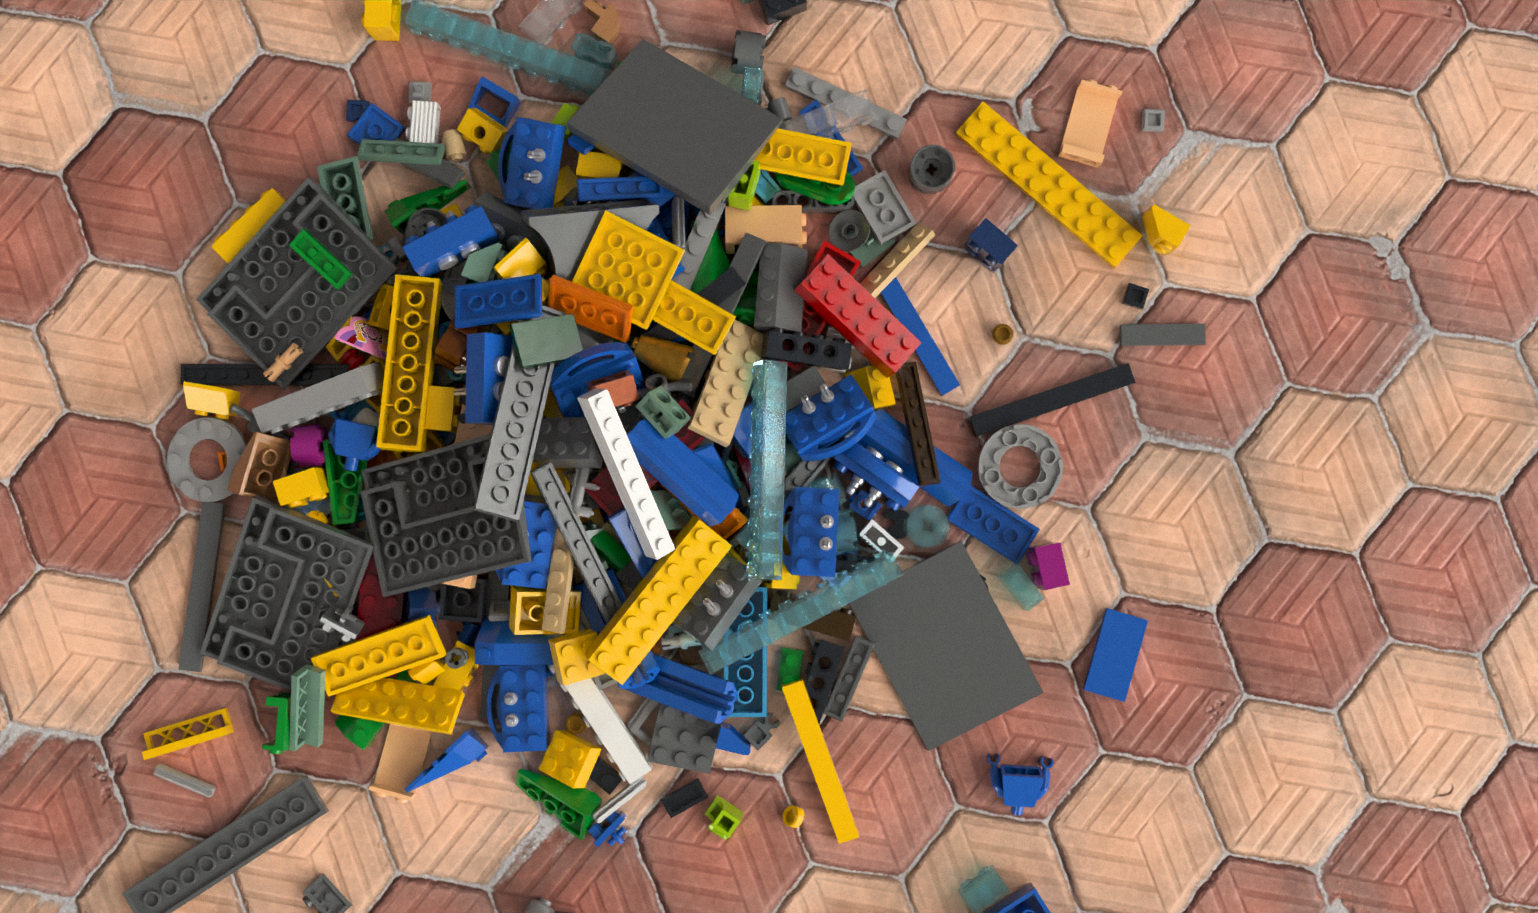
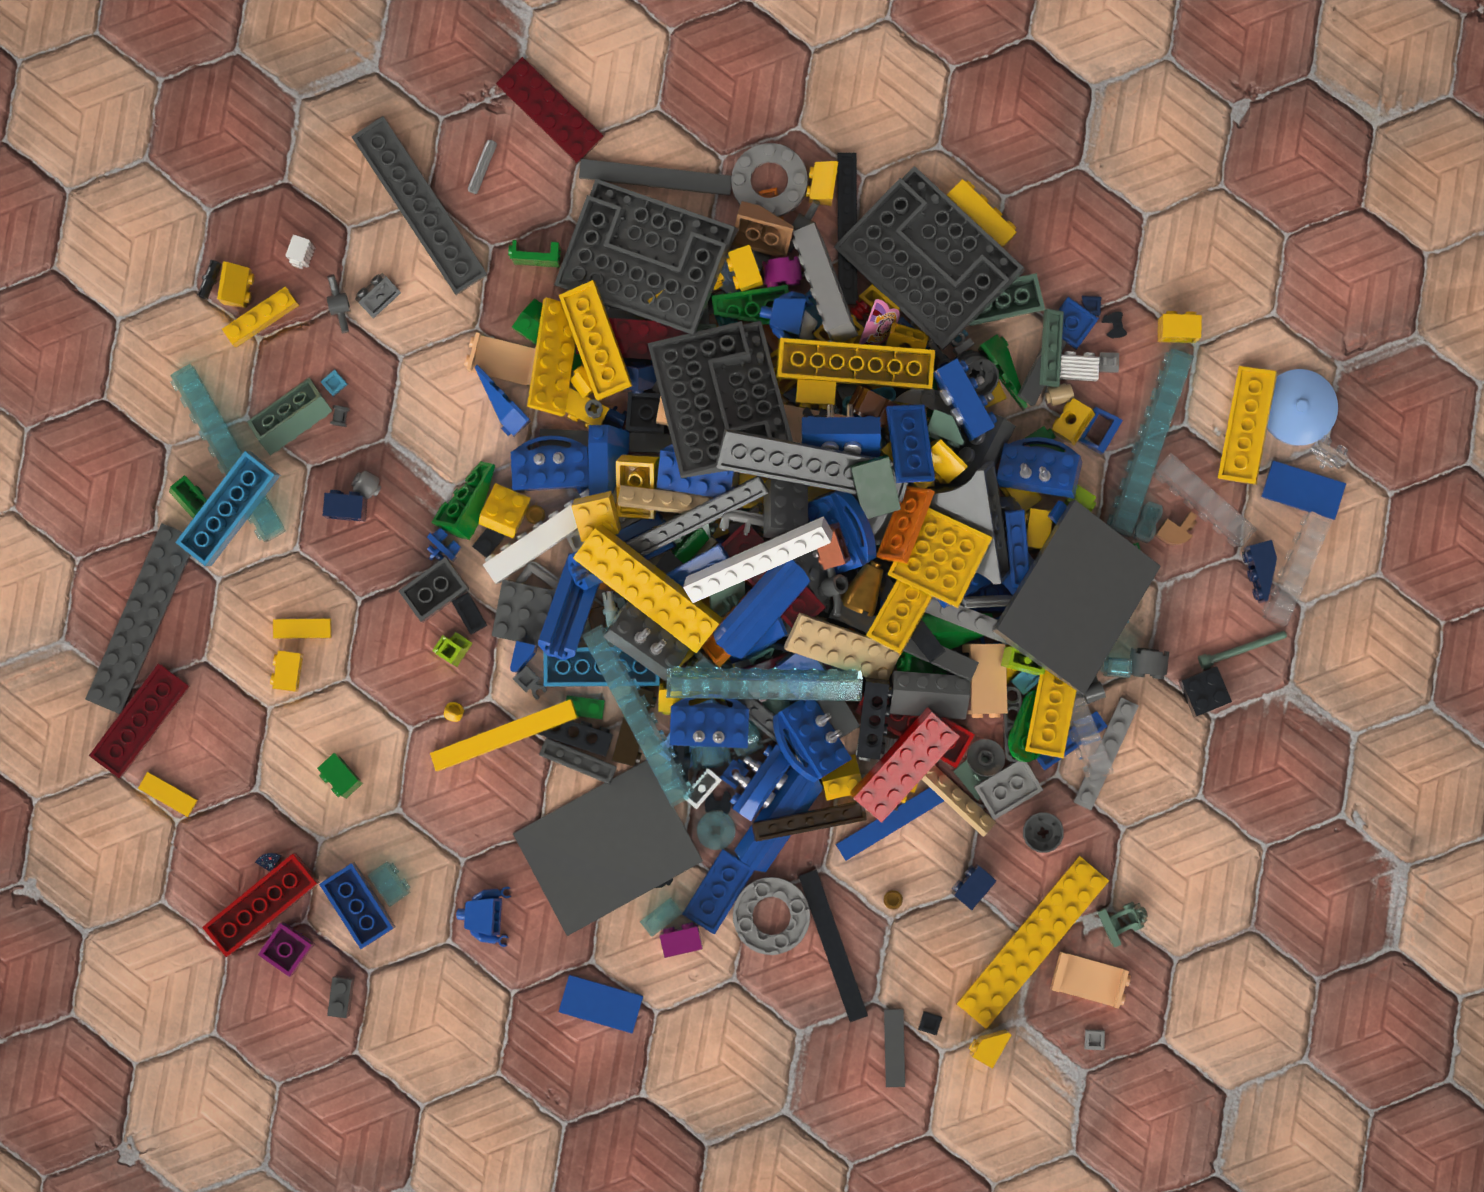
camera: 90 degrees right, 0 degrees up
yellow fence [142,708,234,760] -> none
light nougat pin [263,343,303,382] -> none
green plate [289,229,353,289] -> none
sand green fence [289,664,326,752] -> none
dark grey hips [320,605,365,643] -> none
light grey tile [489,600,511,621] -> none
light grey axle [592,777,647,823] -> none
sand green brick [636,386,691,439] -> none
none -> dark grey brick [399,557,469,623]
none -> dark red plate [496,57,604,164]
none -> sand green tile [1097,902,1148,947]
none -> black piece [1101,312,1127,339]

